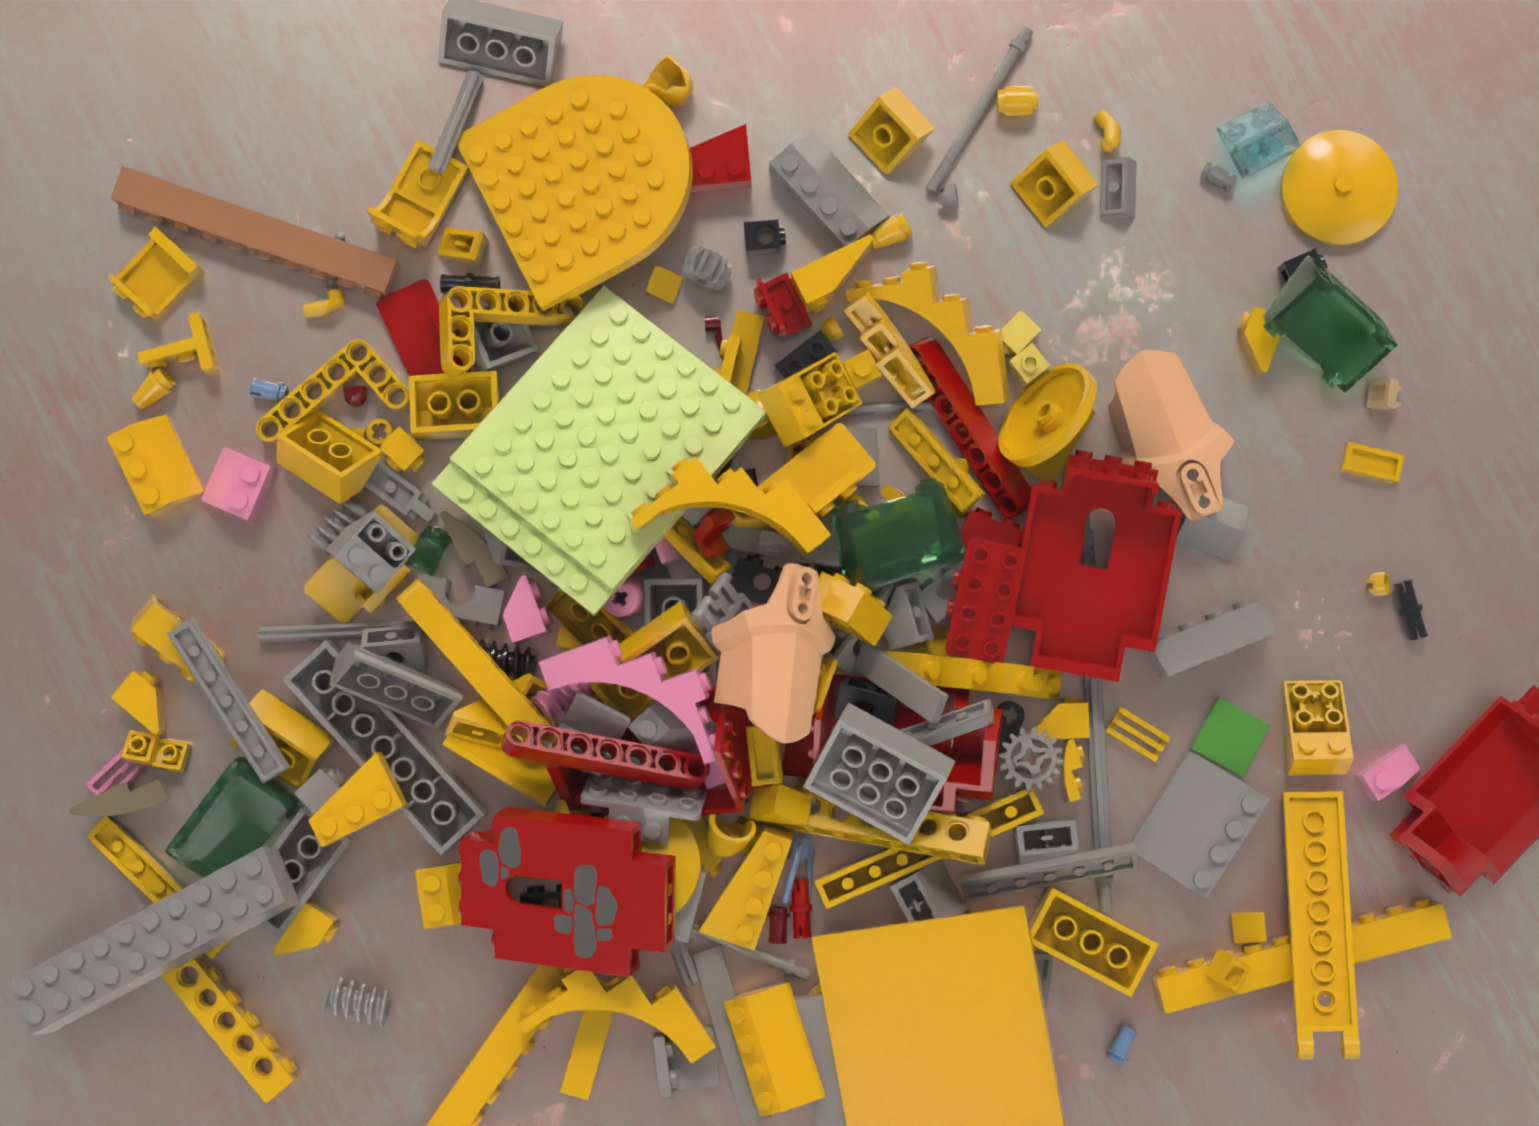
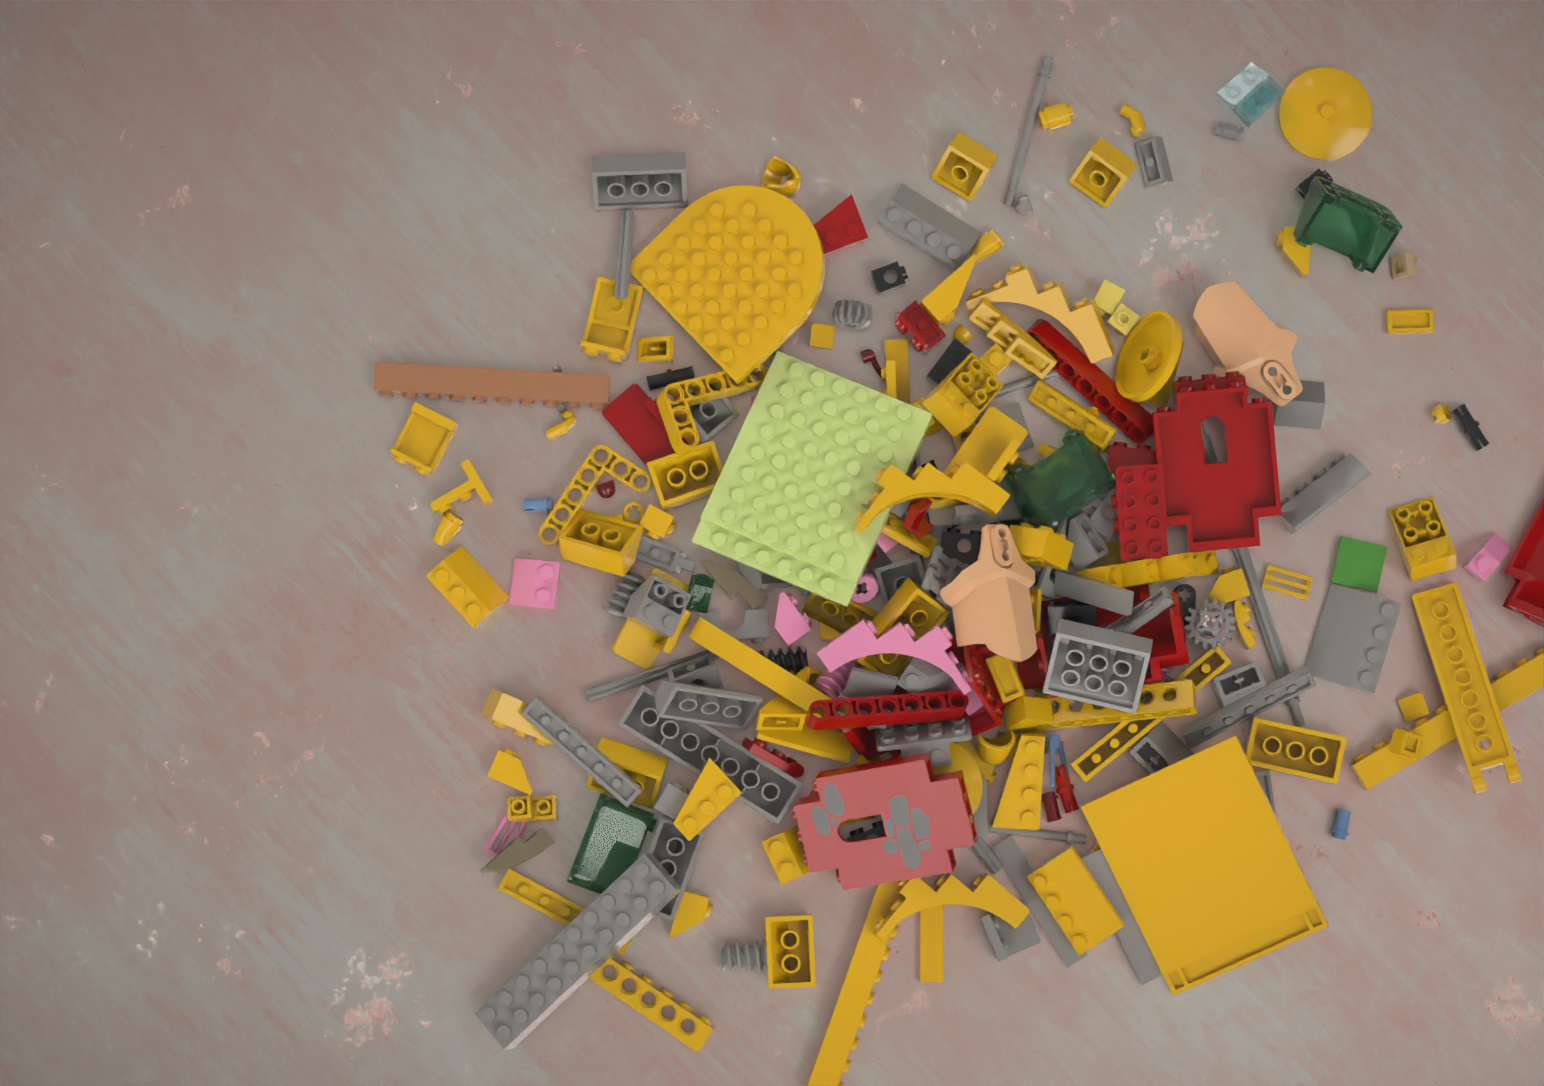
camera: 15 degrees left, 0 degrees up
none -> red hinge [742,737,805,778]
none -> yellow slope [765,914,816,989]

